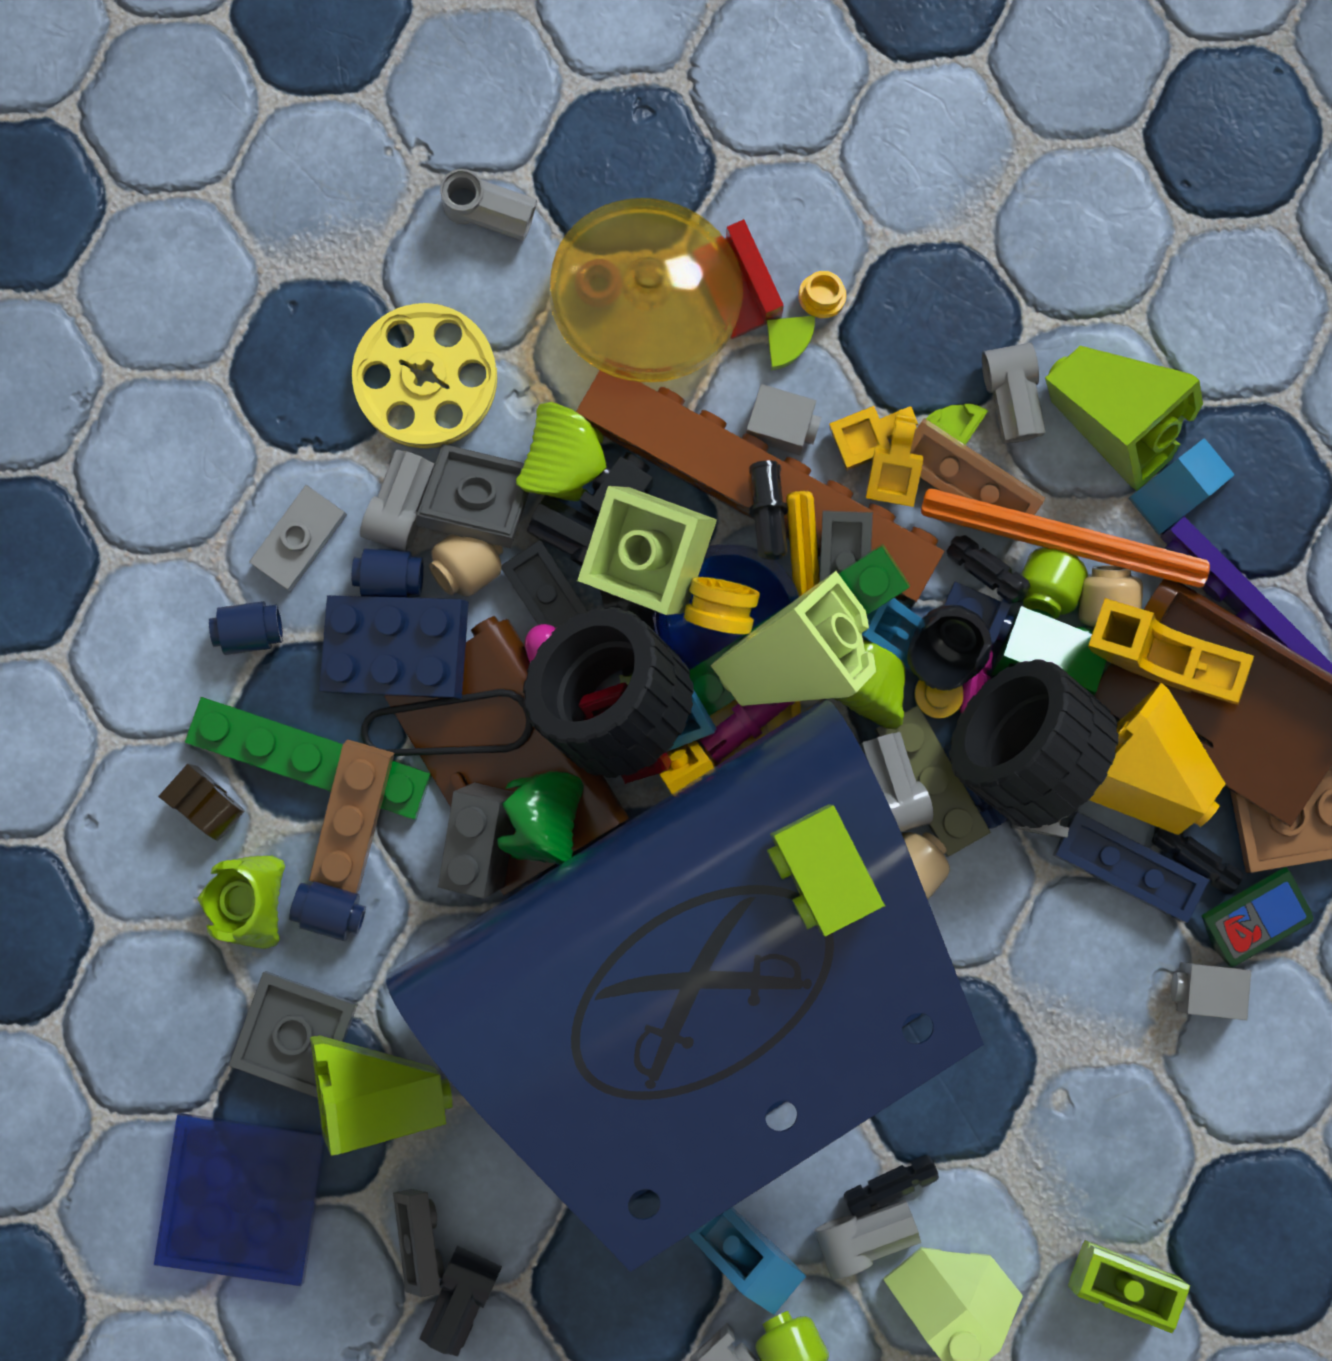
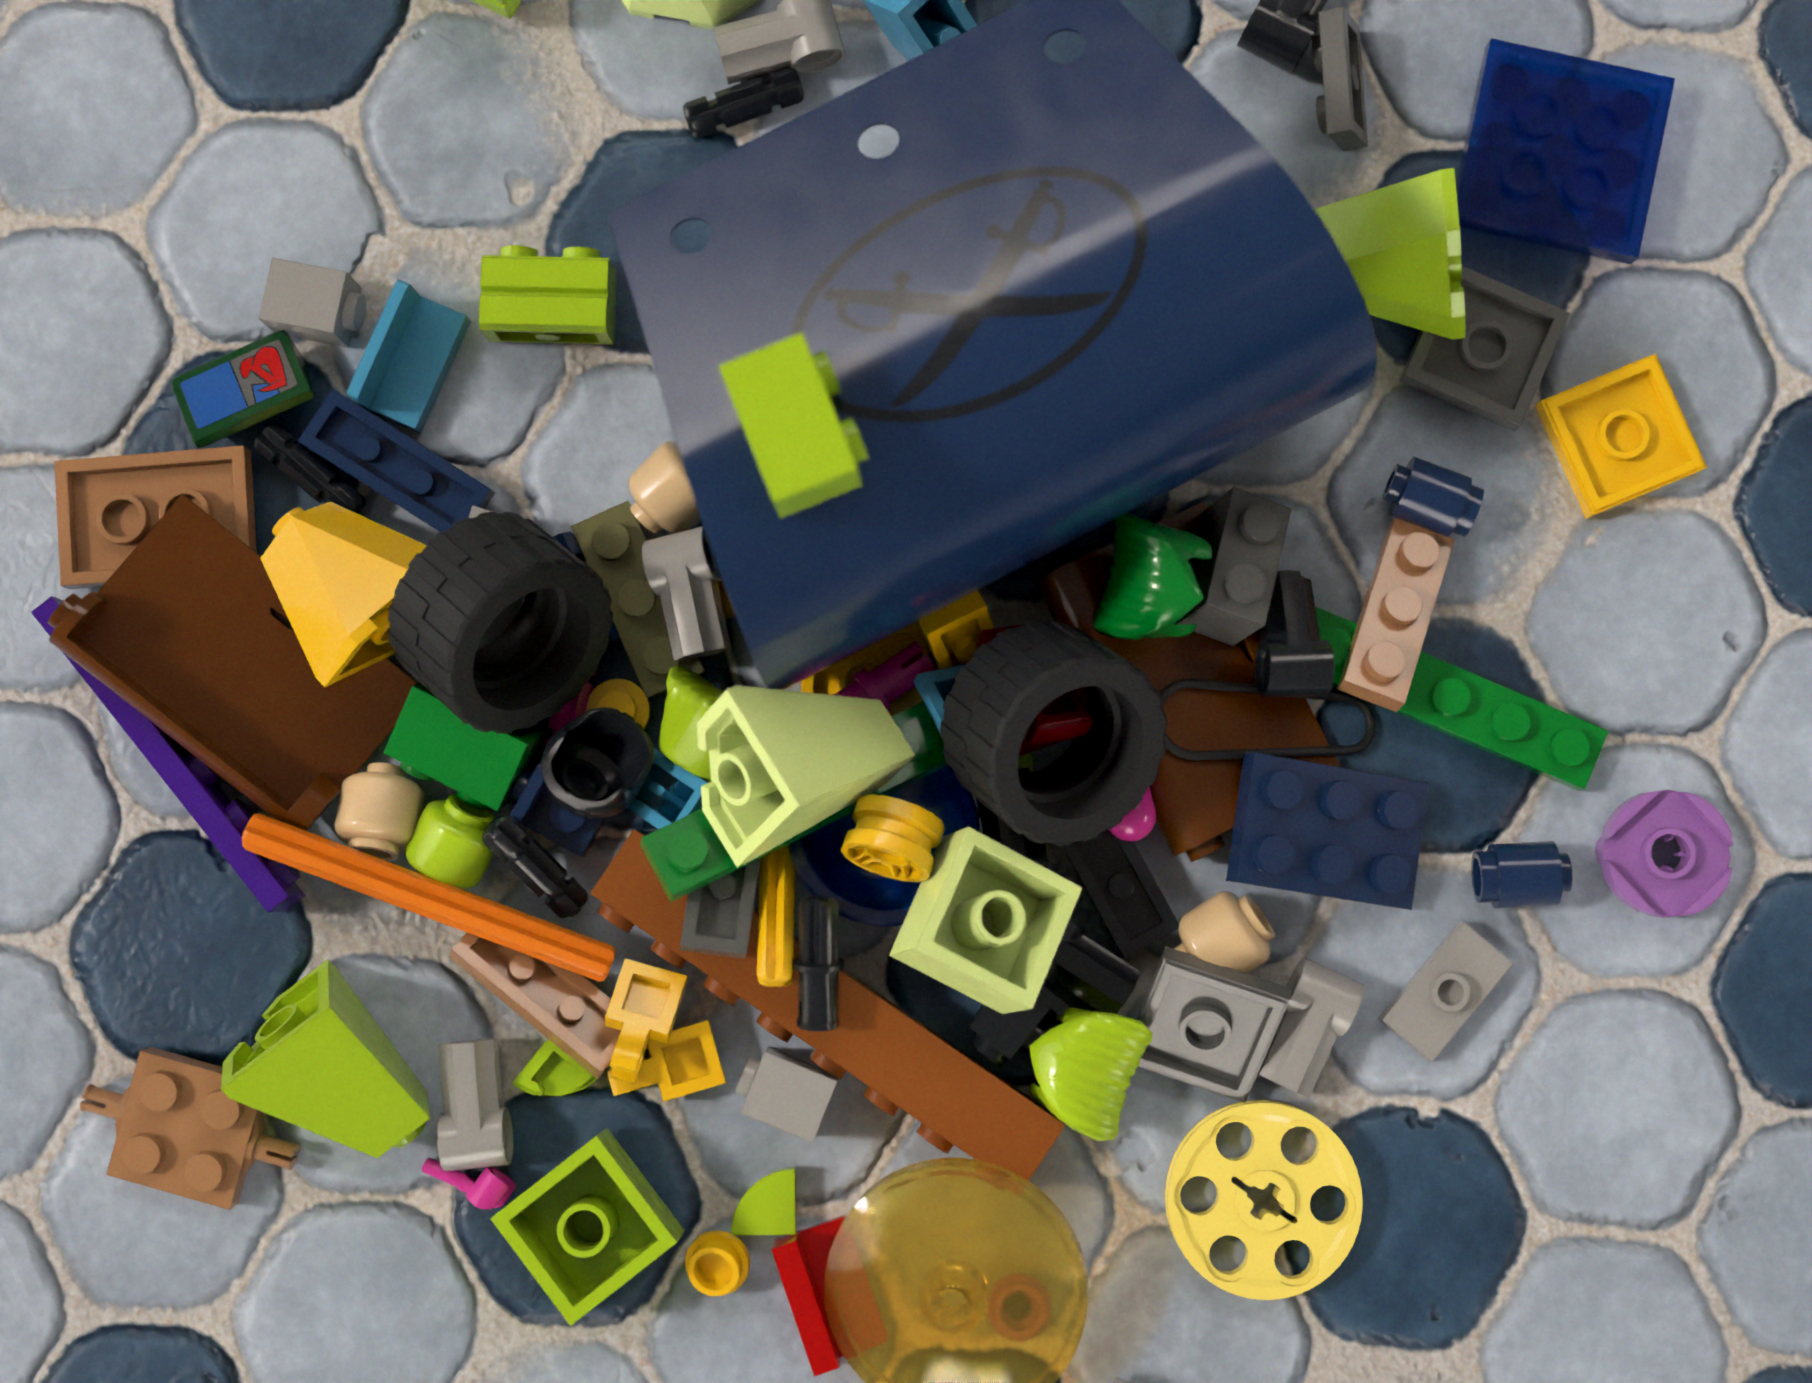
camera: 175 degrees left, 0 degrees up
dark brown leg [158,764,245,841] -> none
lime hair [197,855,285,949] -> none
dark blue brick [351,548,424,598] -> none
yellow arch [1088,598,1254,705] -> none
dark azure slope [1129,438,1235,535] -> none
none -> medium nougat plate [80,1046,300,1210]
none -> dark azure panel [347,279,471,434]
none -> dark pink hand [422,1157,516,1209]
none -> lime brick [479,245,617,345]
none -> lime brick [490,1128,685,1326]
none -> black piece [1255,570,1335,698]
none -> yellow tile [1535,353,1707,519]
none -> medium lavender plate [1595,790,1733,918]

